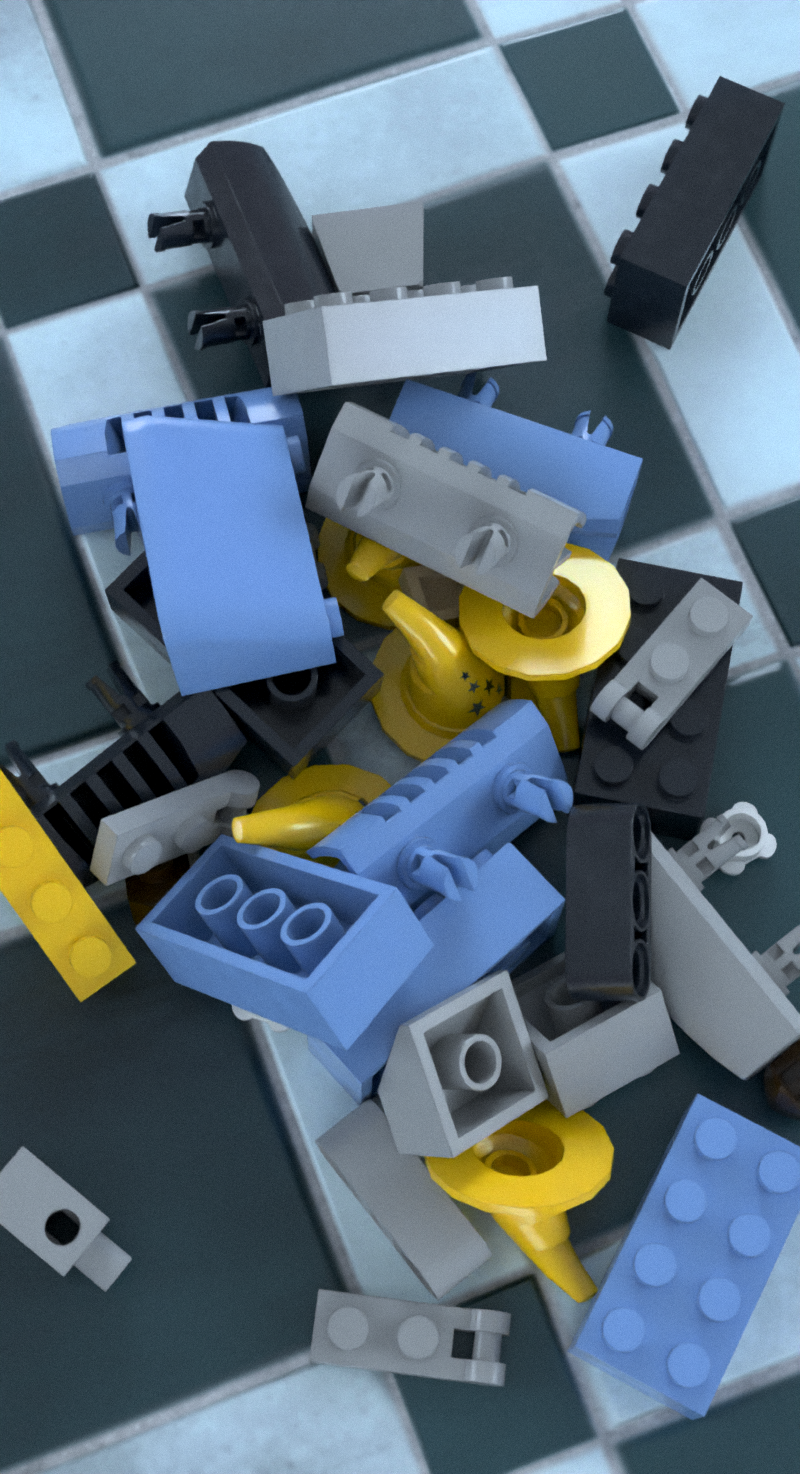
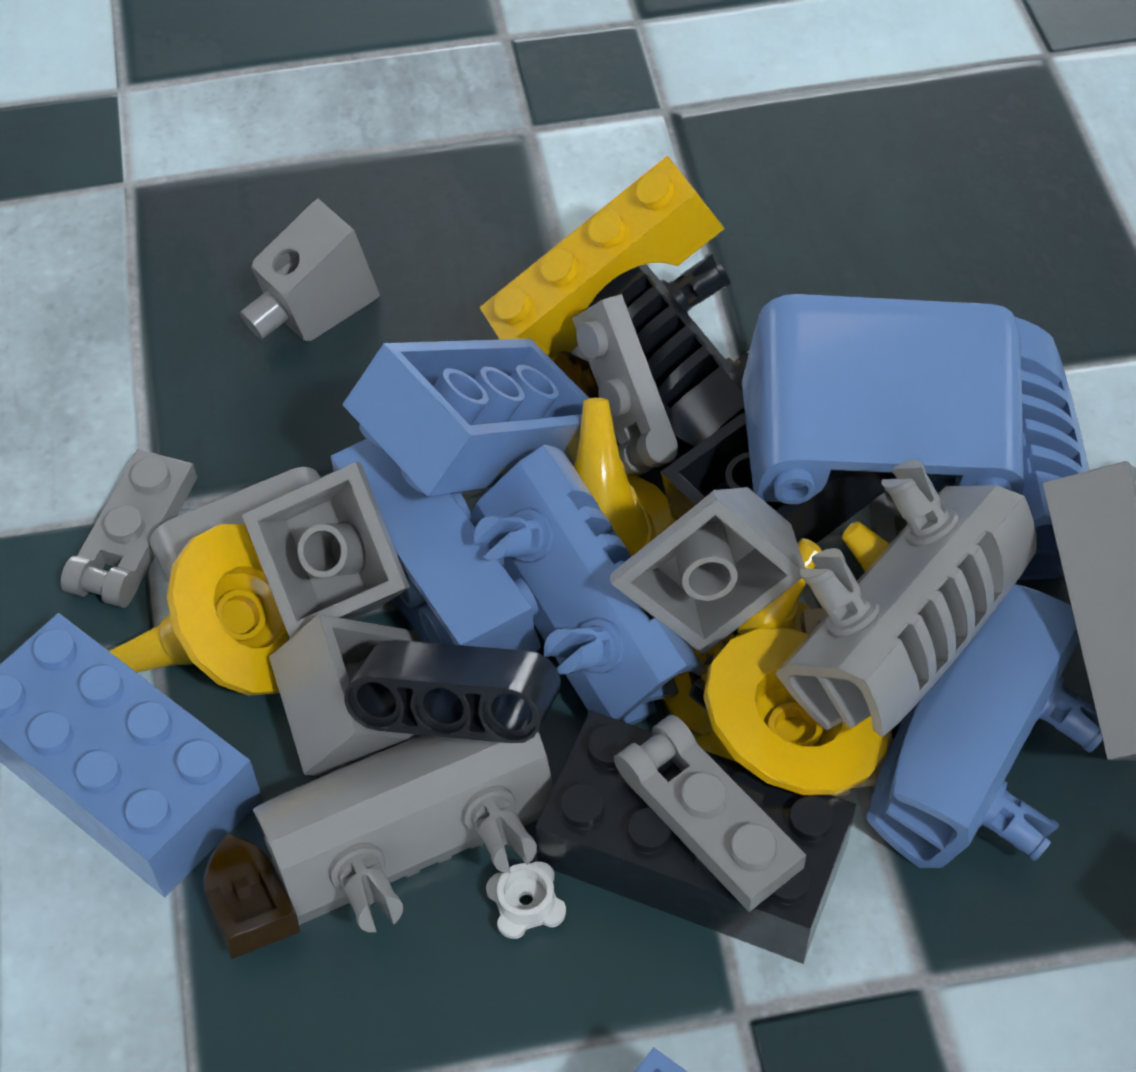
camera: 105 degrees right, 15 degrees down
none -> light grey slope [609,487,806,654]

